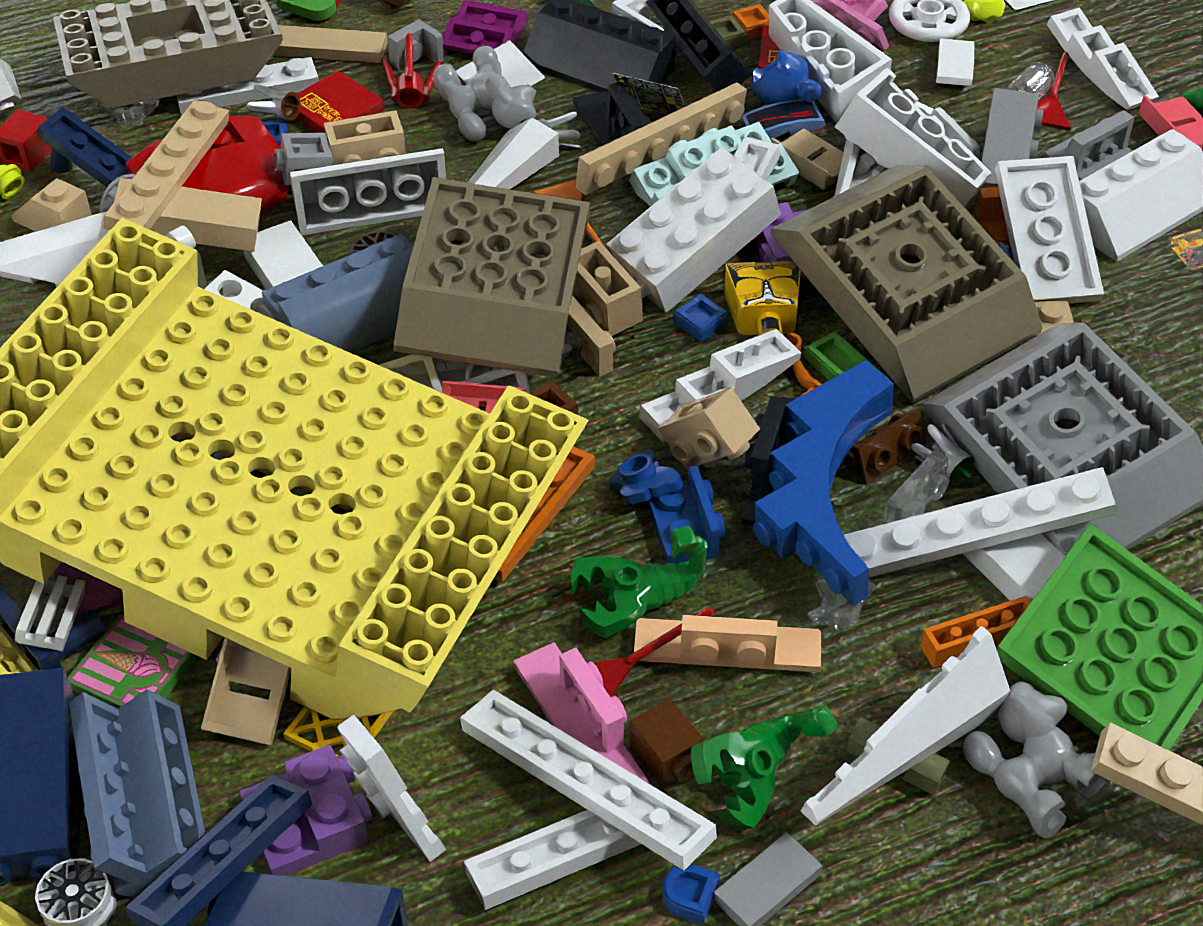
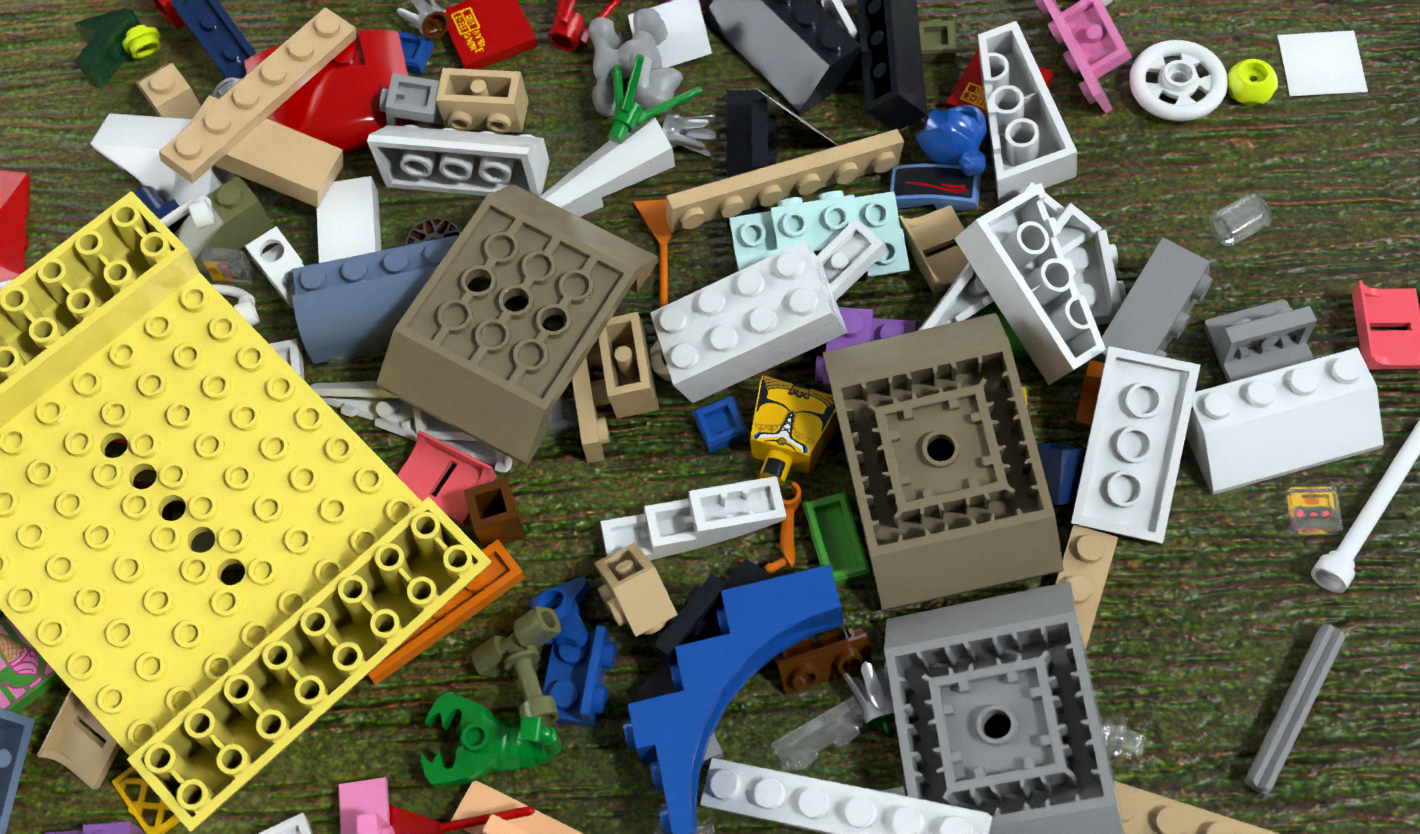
camera: 30 degrees right, 15 degrees up
orange tile [730,4,769,40] -> none
white slope [936,38,974,86] -> none
red piece [1037,52,1071,131] -> none
white slope [1047,7,1159,110] -> none
none -> olive bar [472,606,561,726]
none -> green plant [608,54,703,144]

